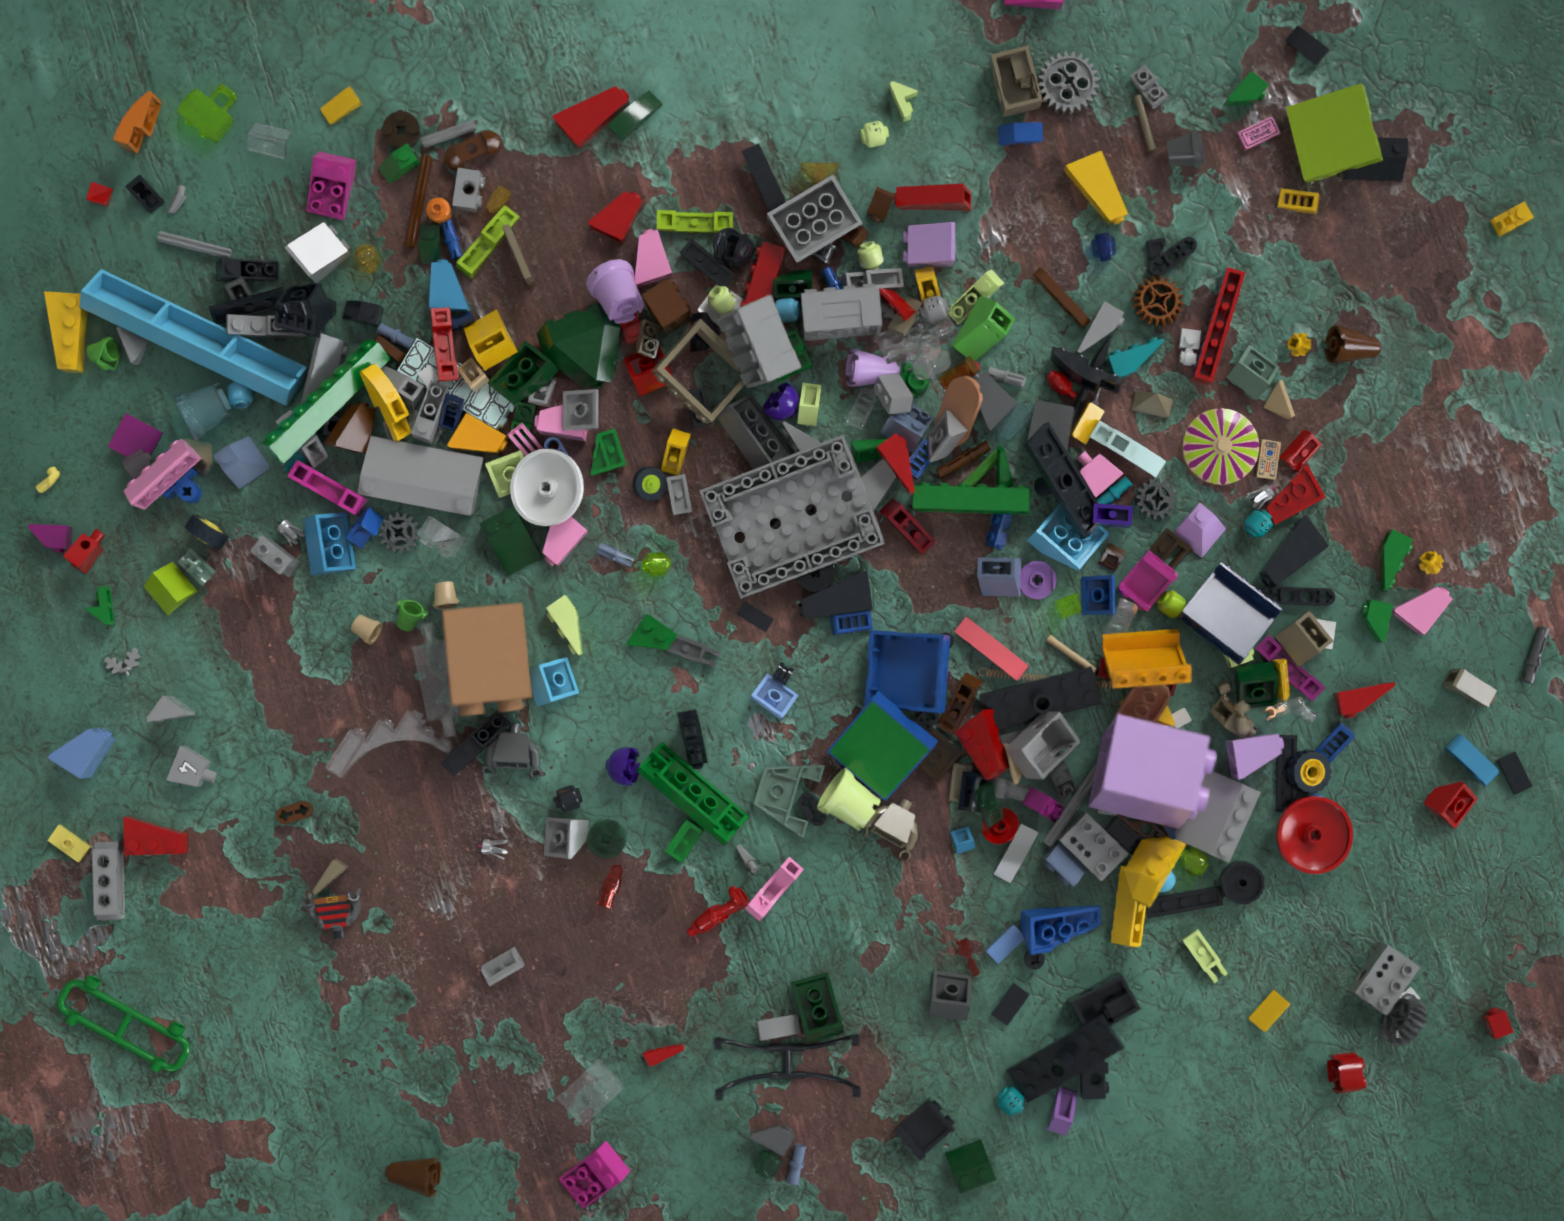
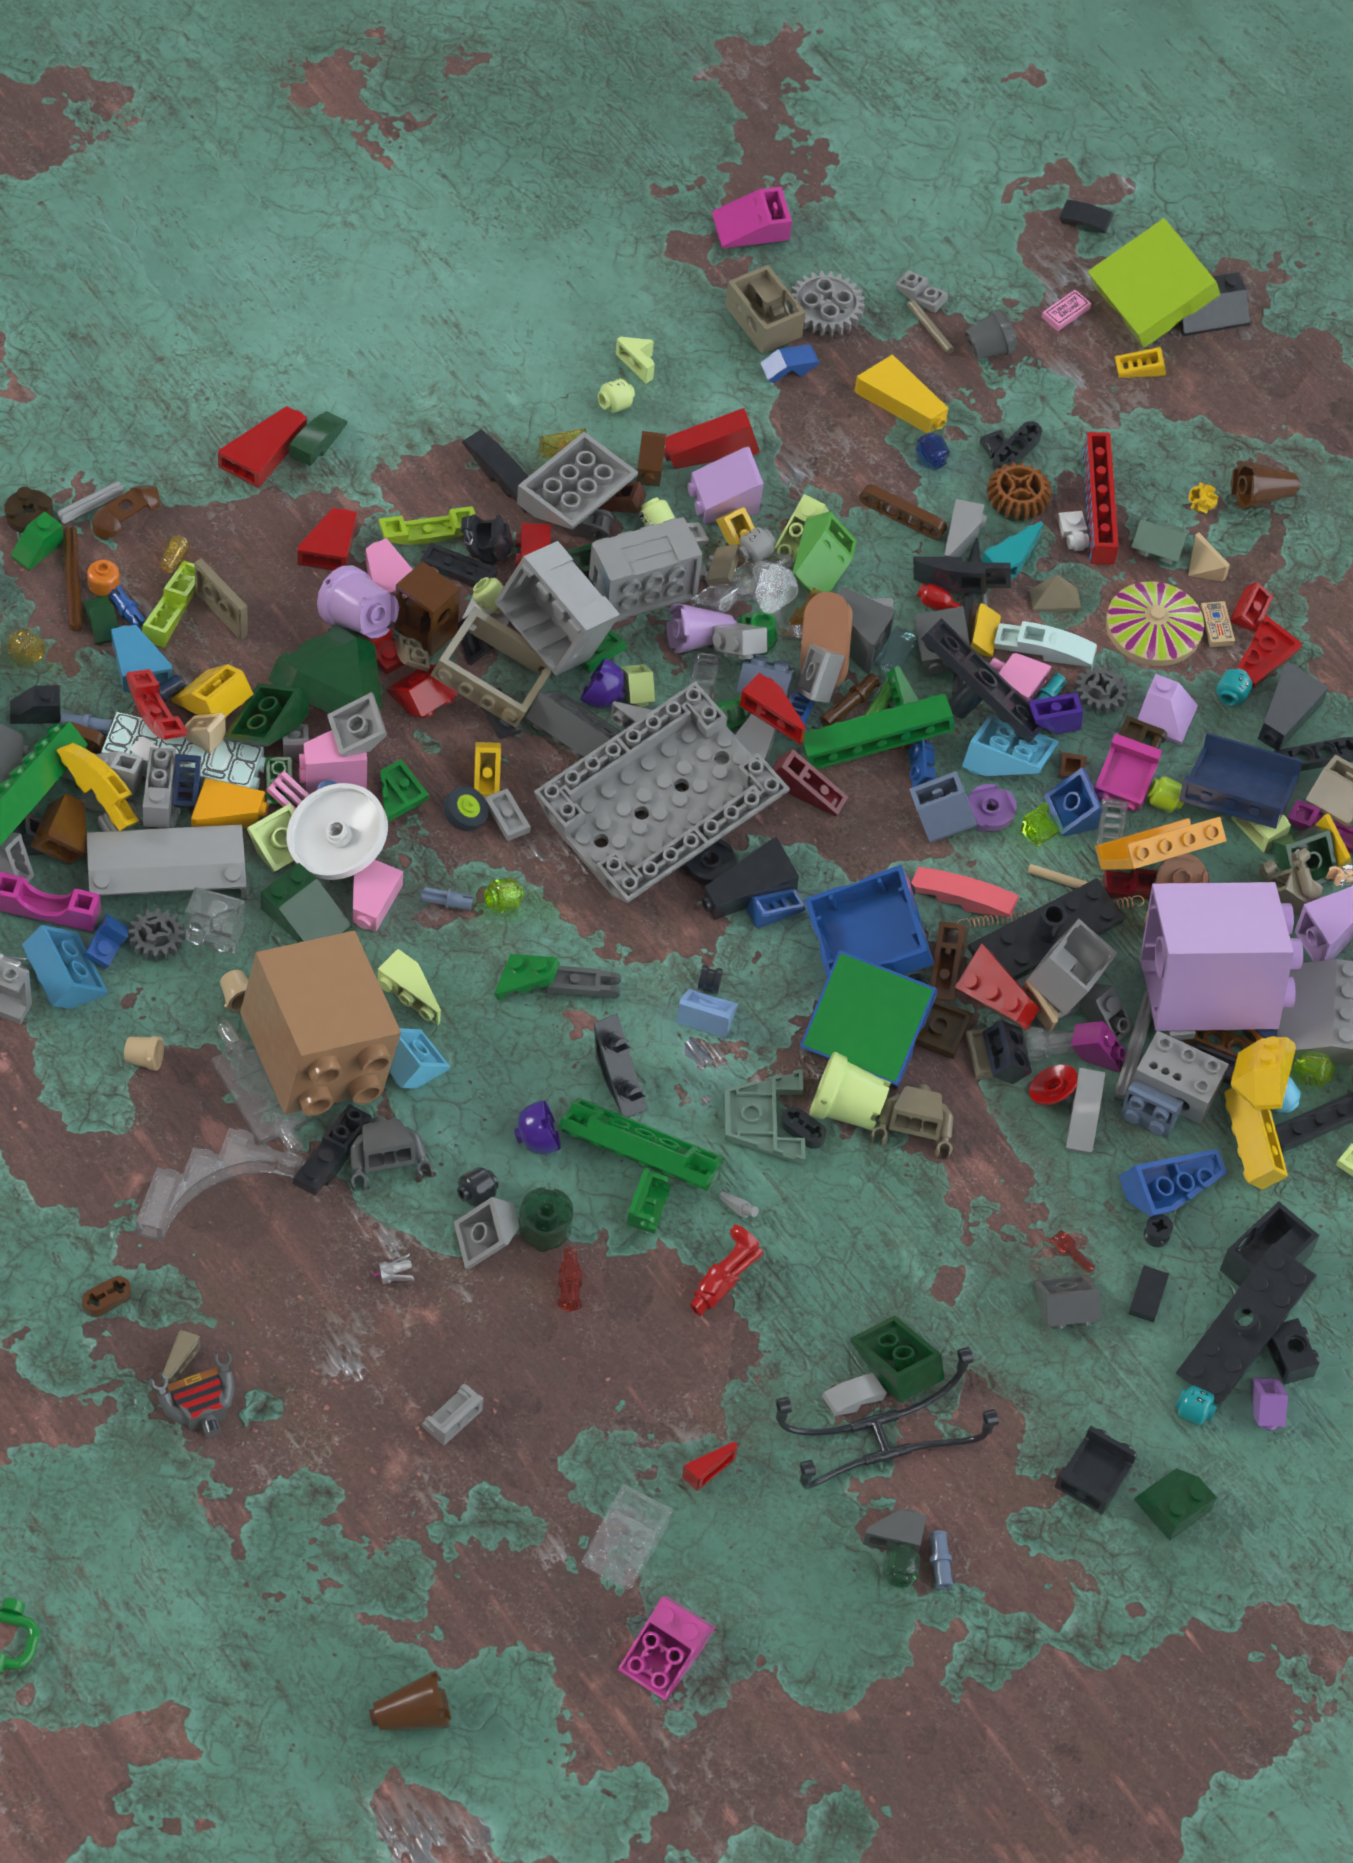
camera: 25 degrees left, 30 degrees down
bright green piece [396,599,429,631] -> none
light grey brick [452,168,485,212] -> none
black sticker [737,602,773,632] -> none
bright pink arch [745,857,804,921] -> none
red slope [879,288,916,321] -> none
dark azure slope [950,826,975,854] -> none
clear green slope [976,781,1003,827] -> none
medium blue slope [985,923,1024,964] -> none
green slope [1224,70,1269,106] -> none
flat silver piece [1246,484,1275,510] -> none

